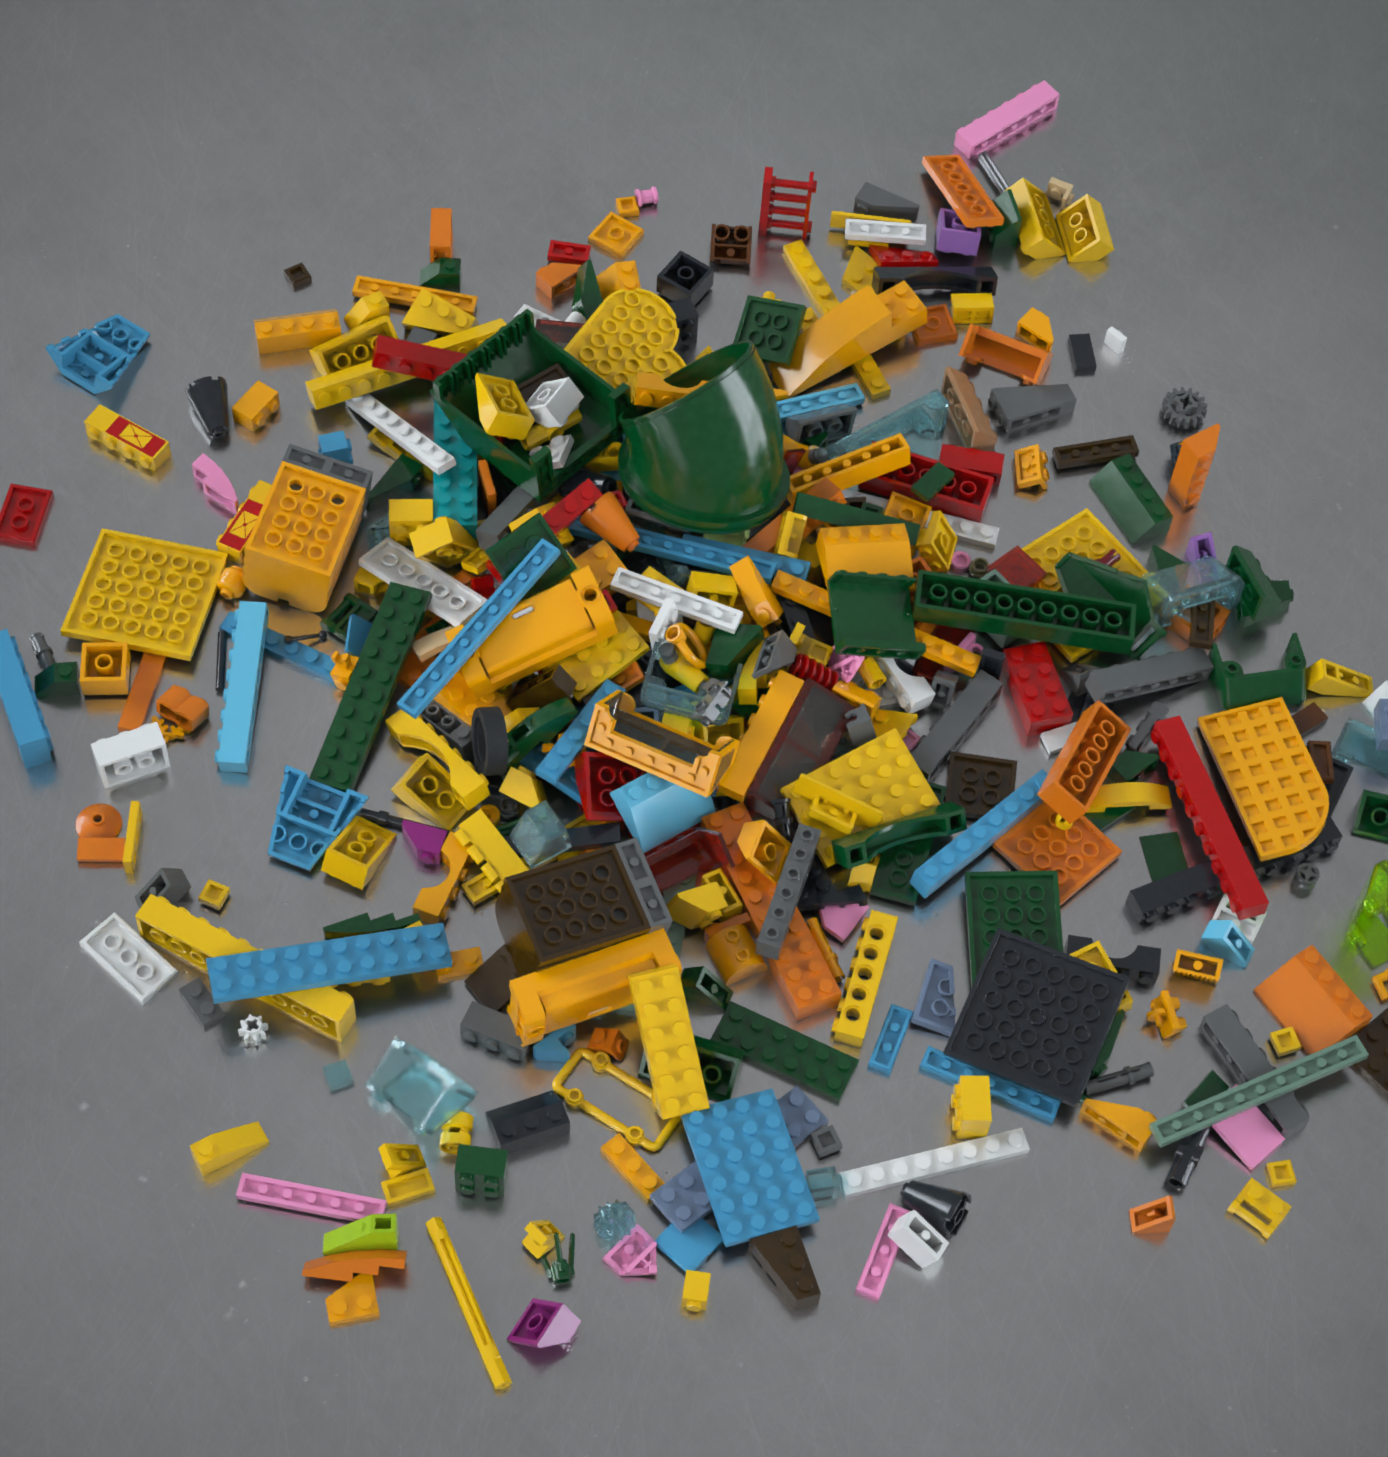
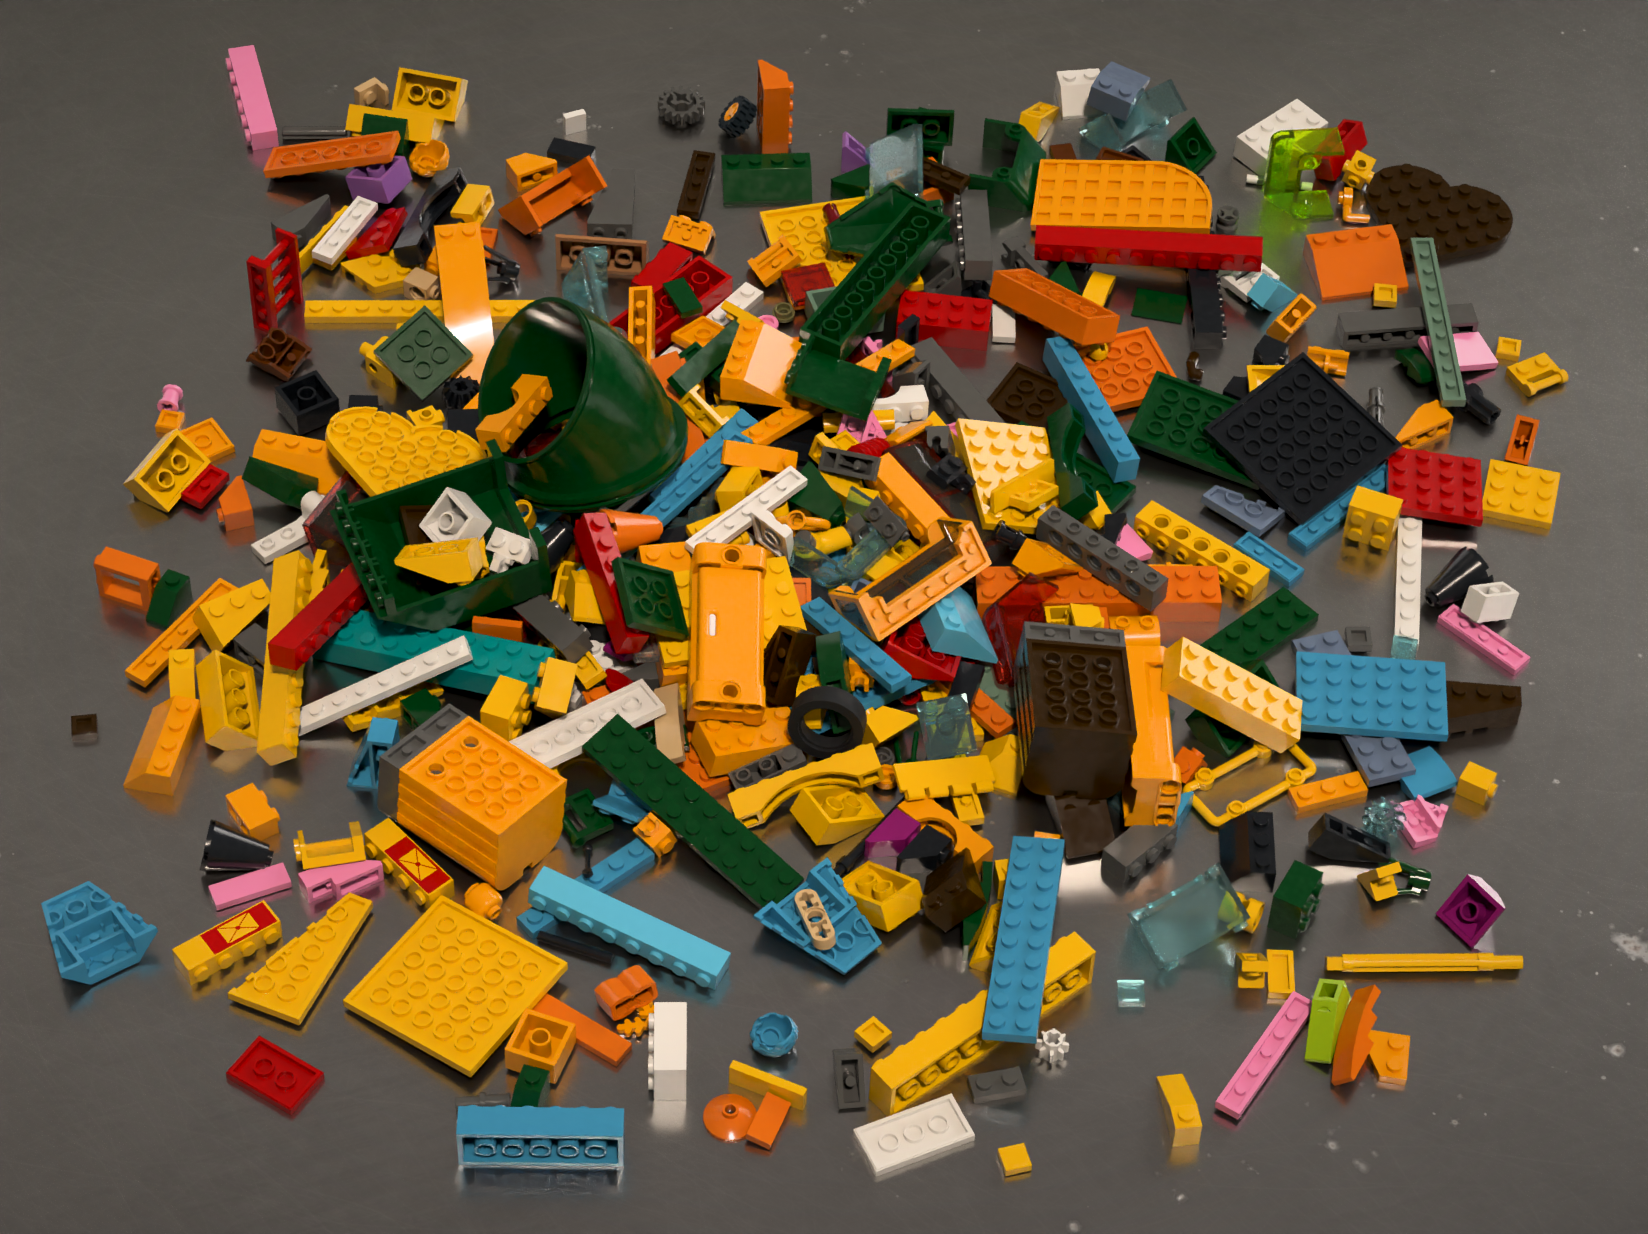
camera: 65 degrees left, 10 degrees down
dark azure plate [397,538,561,719] -> none
none -> yellow slope [123,428,211,513]
none -> bright pink tile [208,862,292,911]
none -> yellow wing [227,893,373,1026]
none -> yellow panel [293,821,366,869]
none -> light orange hair [409,139,450,177]
none -> black plant [483,245,520,284]
none -> light orange plate [747,234,802,287]
none -> dark azure hair [749,1013,799,1057]
none -> tan beam [795,889,836,950]
none -> black slope [896,825,953,874]
none -> dark brown slope [922,847,986,932]
none -> black hinge [925,453,976,495]
none -> yellow tile [997,1143,1032,1176]
none -> dark brown arm [1186,351,1204,381]
none -> black slope [1308,813,1391,863]
none -> red plate [1386,447,1483,527]
none -> yellow plate [1482,459,1561,530]

